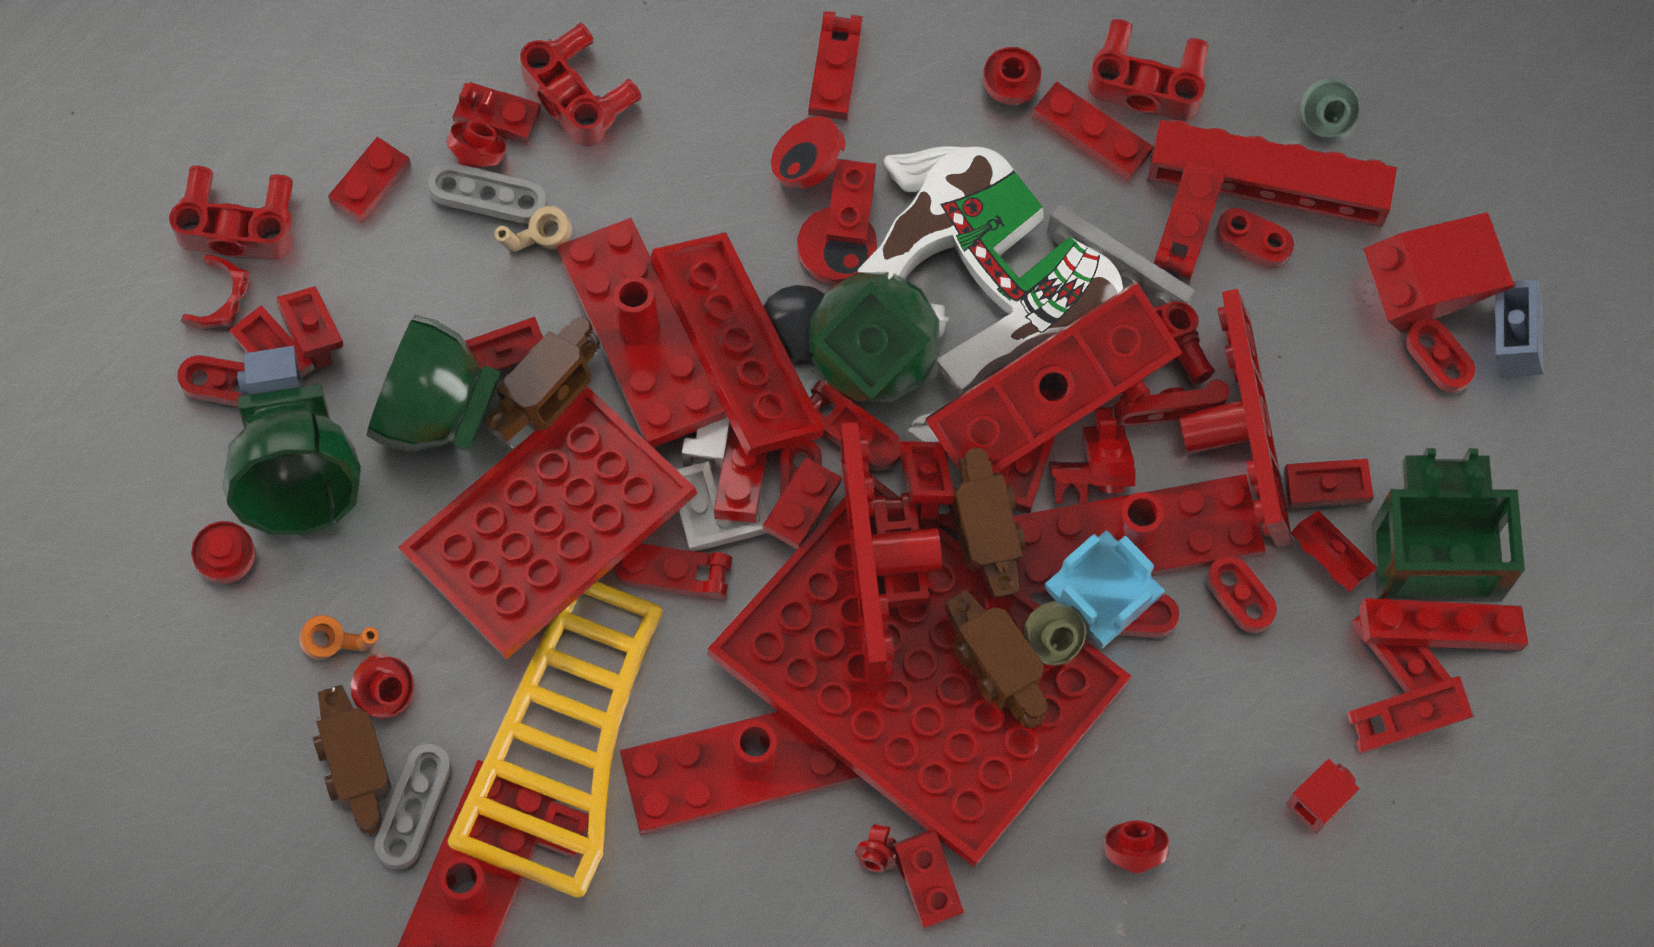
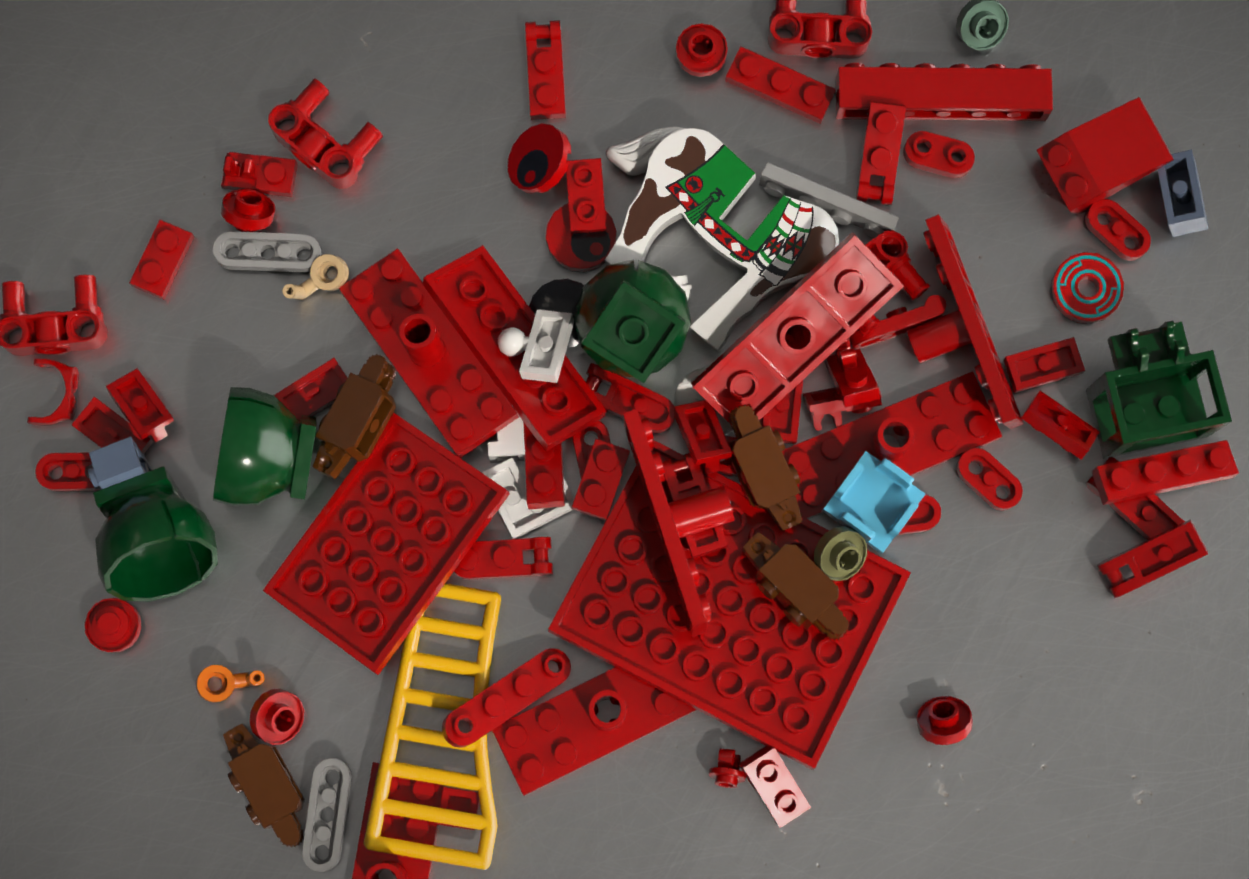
camera: 10 degrees left, 10 degrees up
red brick [1286,758,1360,833] -> none
none -> red plate [442,648,571,748]
none -> white plate [498,310,574,383]
none -> red tile [1051,252,1124,324]

